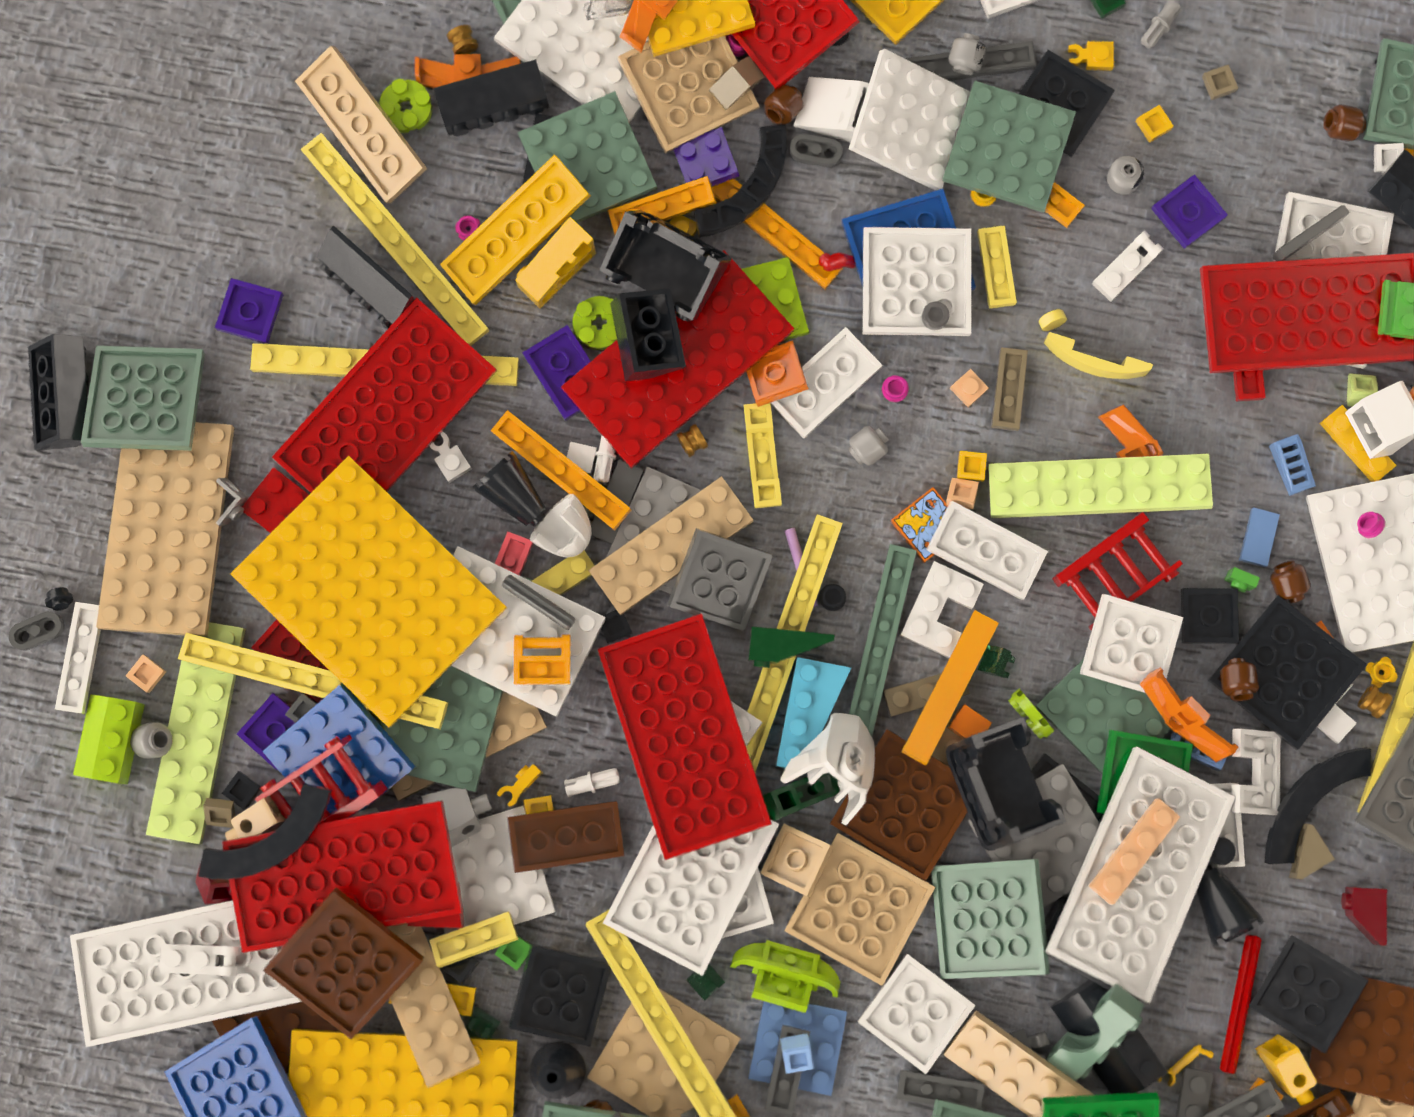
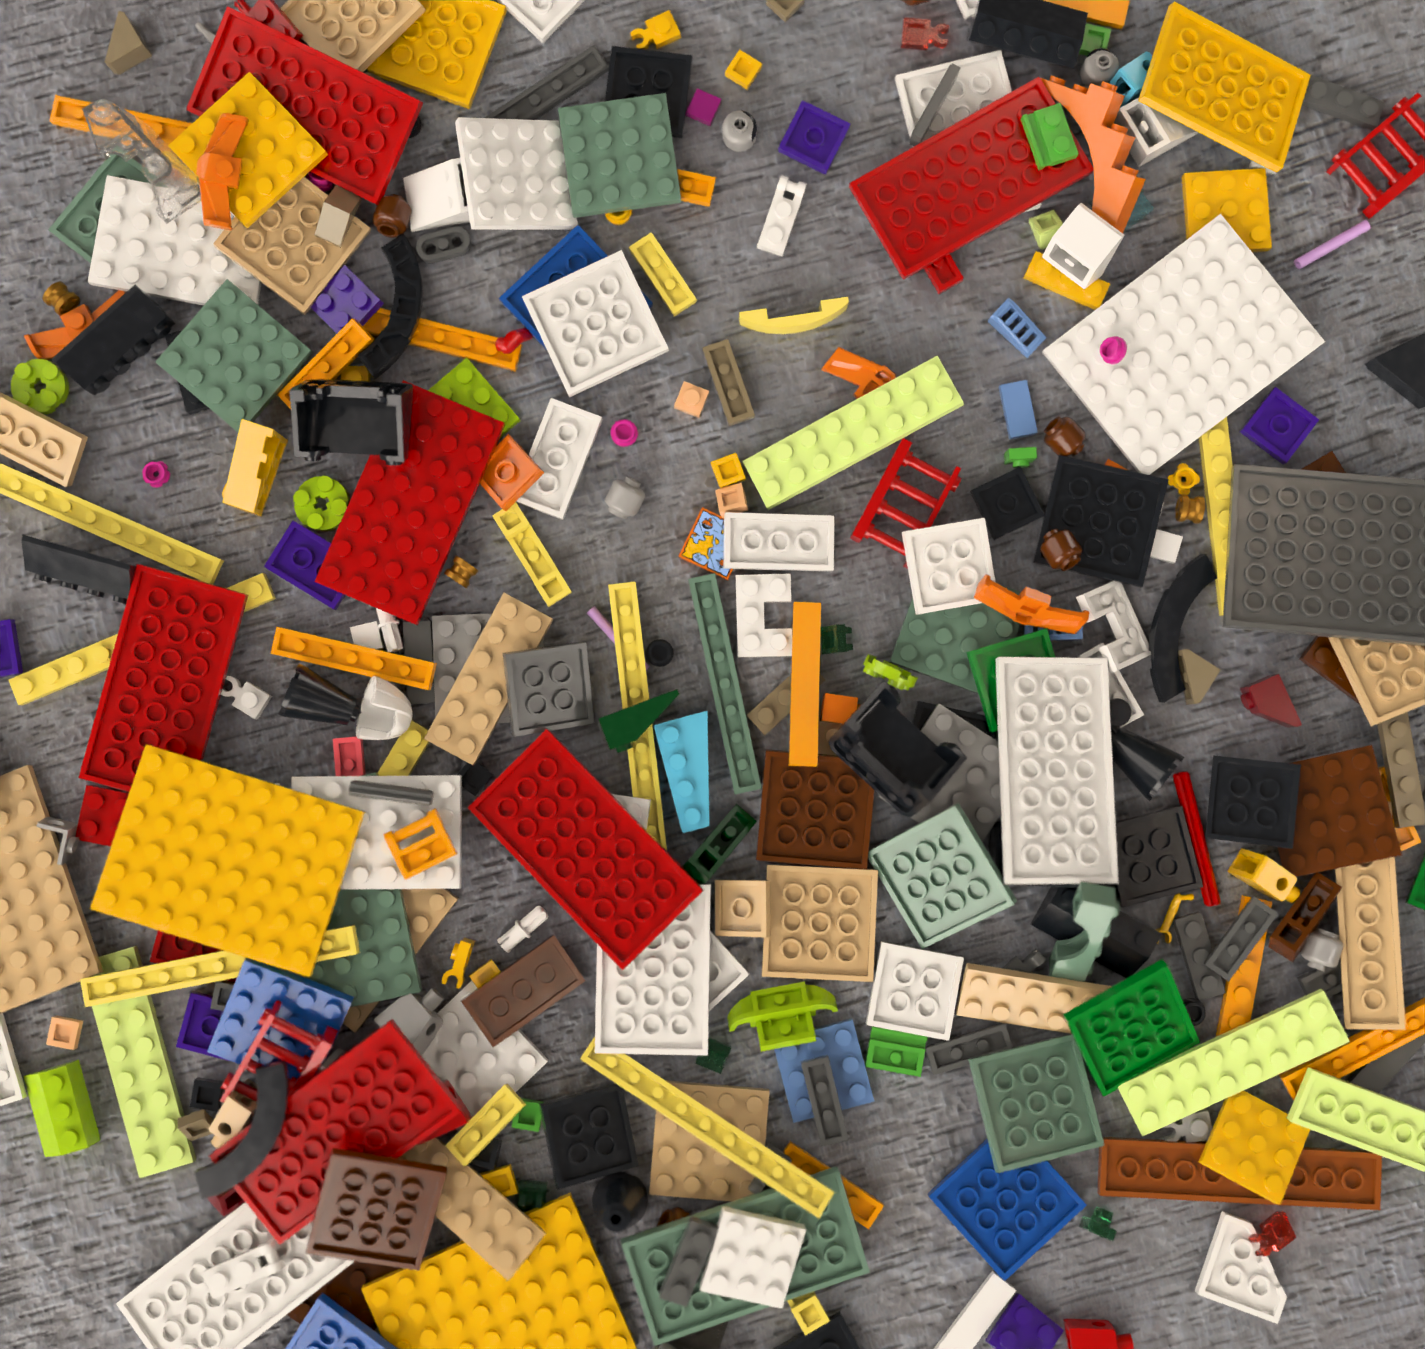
camera: 30 degrees left, 5 degrees up
light grey head [131,722,172,759] -> none
yellow plate [440,155,591,305] -> none
black slope [610,288,686,381] -> none
light blue slope [780,1034,814,1074] -> none
white piece [781,713,875,825] -> none
flat silver tile [921,302,949,330] -> none
light grey head [948,33,986,75] -> none
light yellow tile [1039,309,1067,331] -> none
light nougat plate [1089,798,1180,904] -> none
none -> magenta tile [686,88,722,127]
none -> bright green plate [865,1026,927,1077]
none -> clear red plate [901,17,949,50]
none -> black plate [1114,806,1203,907]

